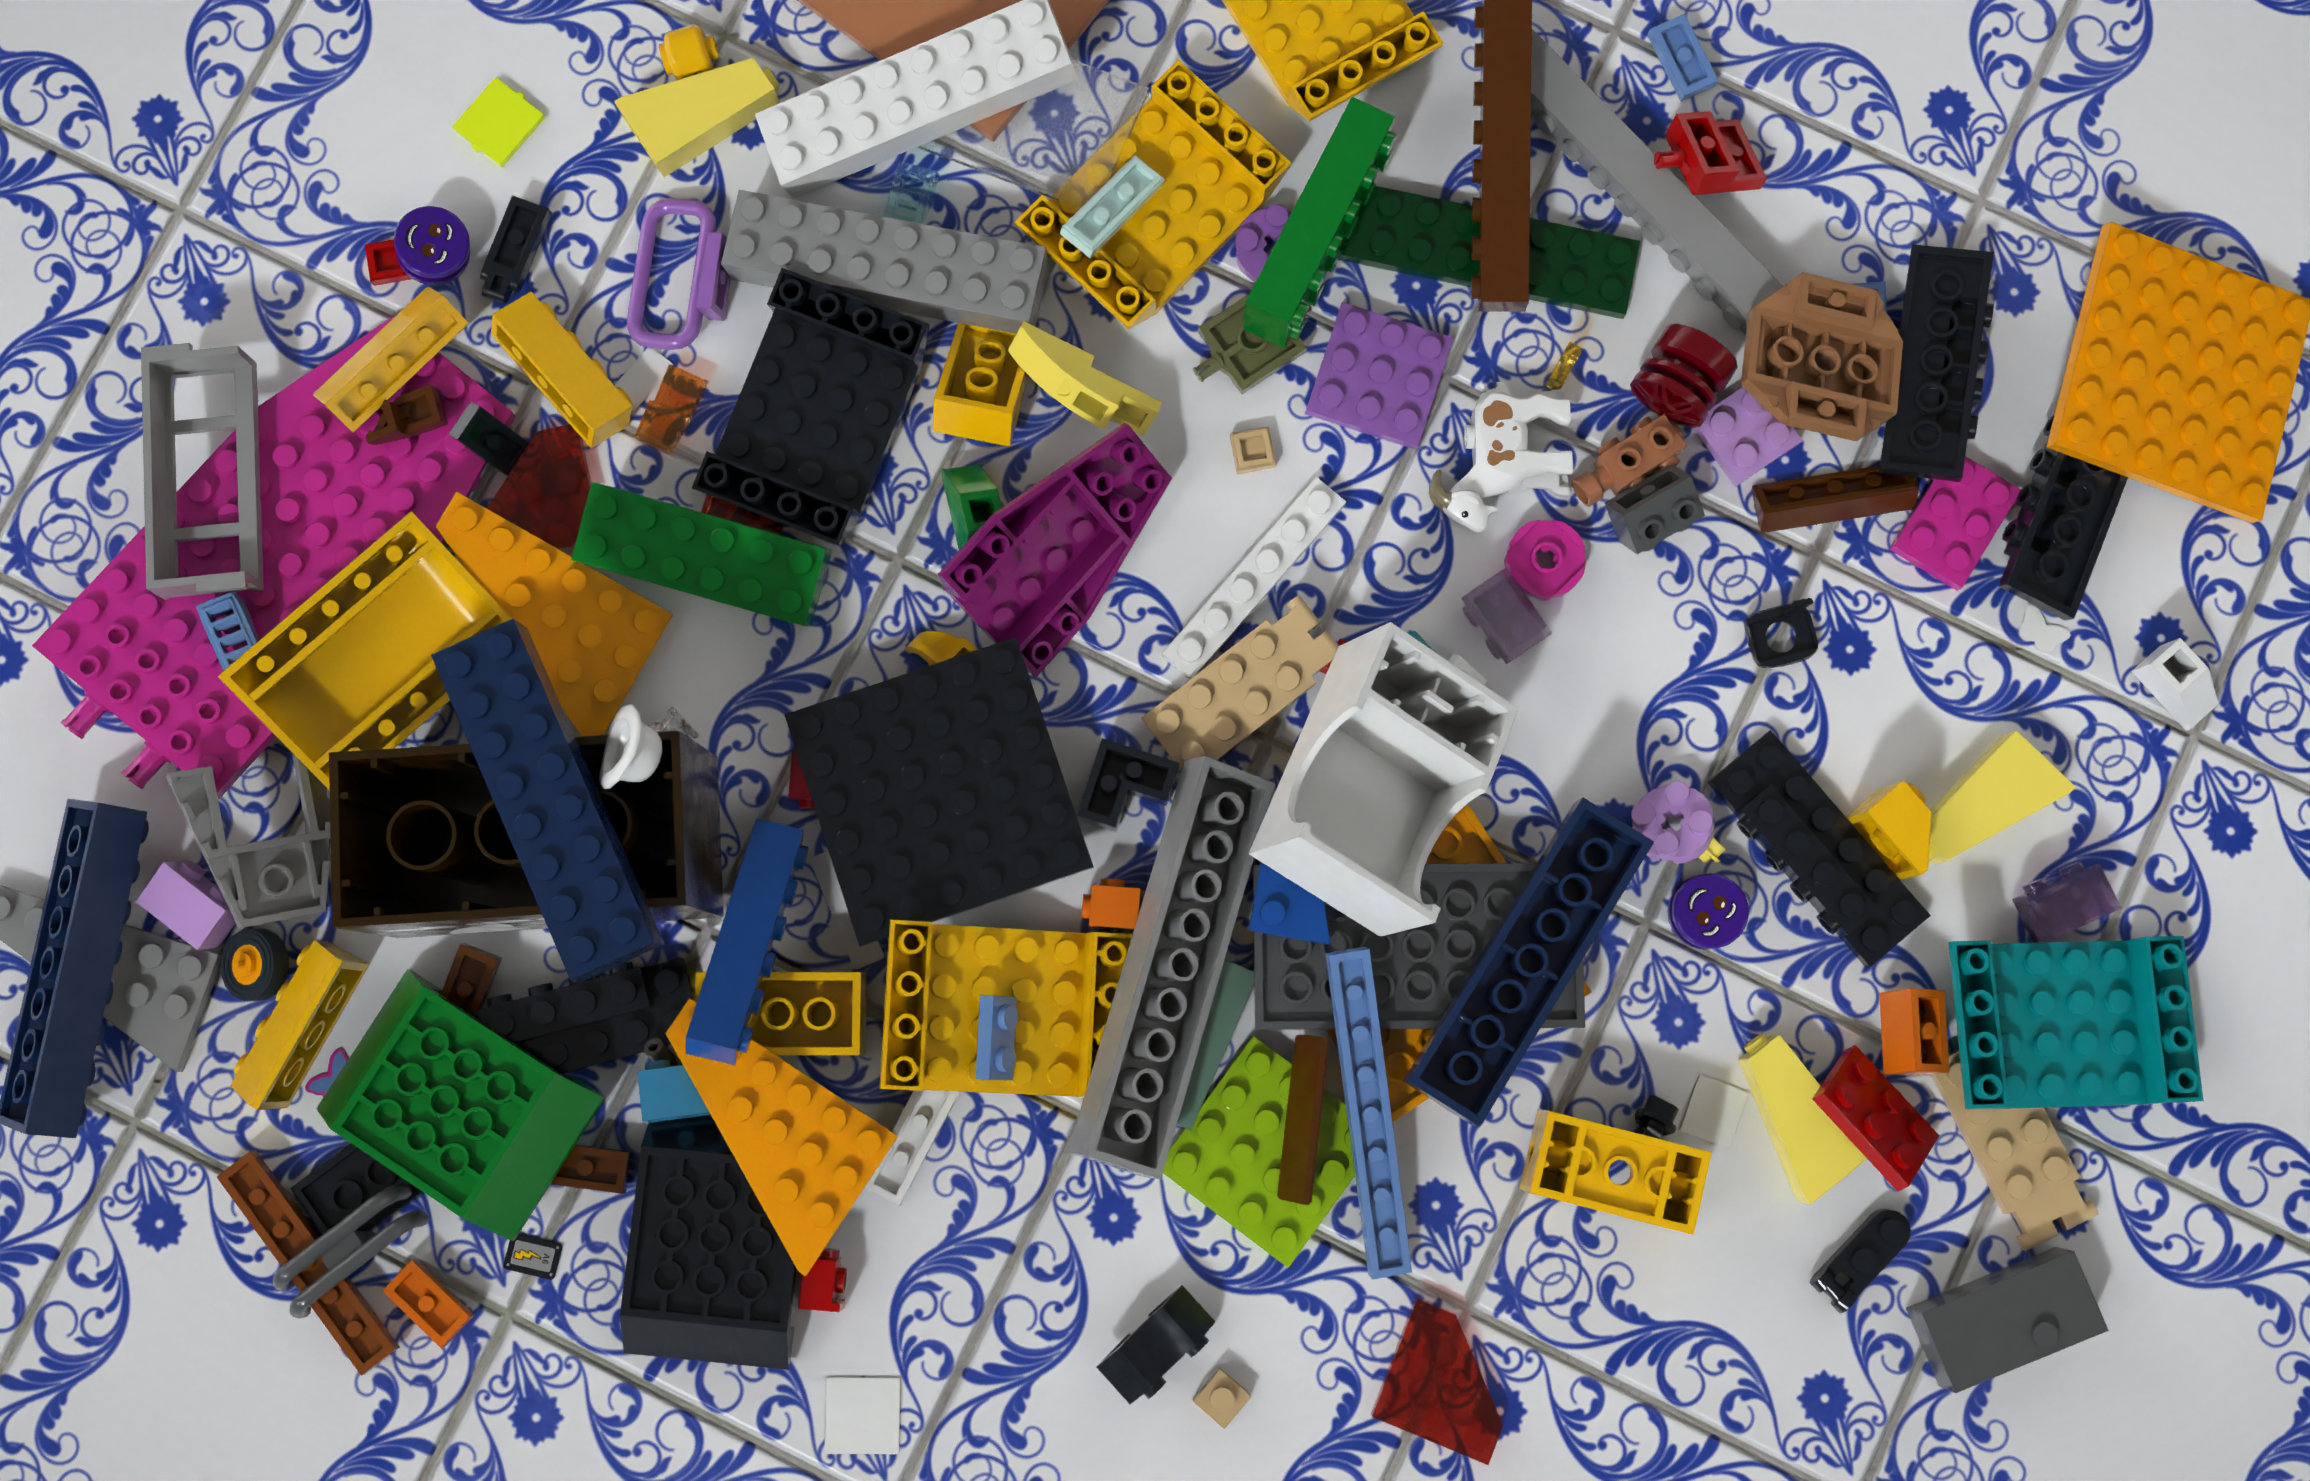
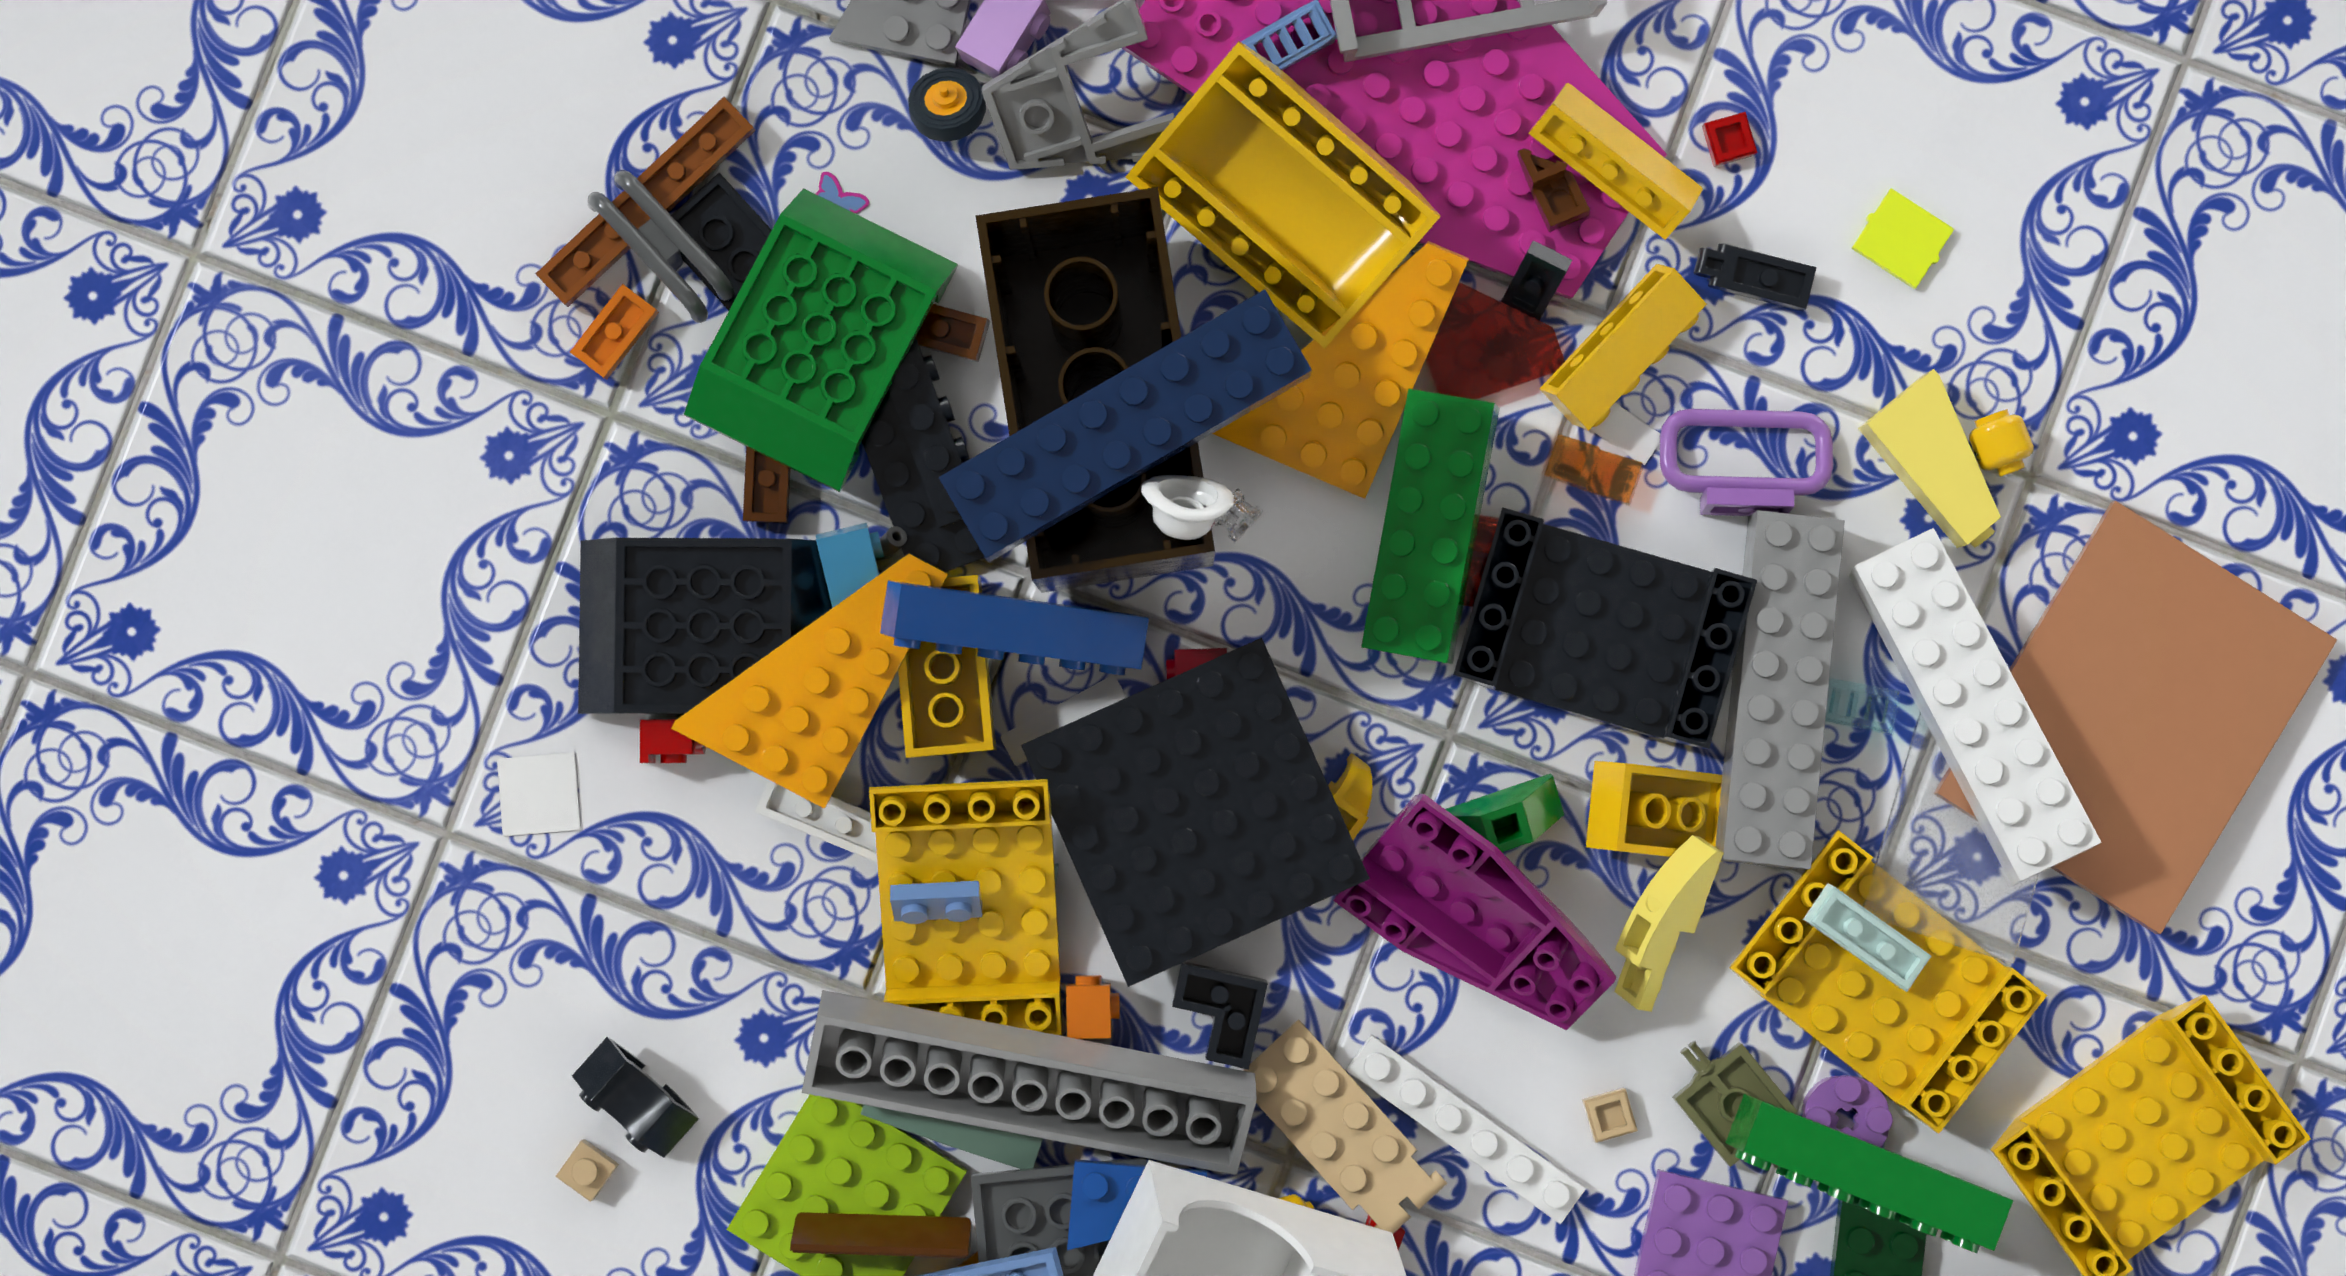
camera: 90 degrees right, 5 degrees up
yellow slope [230,940,370,1110] -> none
dark purple head [394,206,470,285] -> none
sticker [503,1234,562,1280] -> none

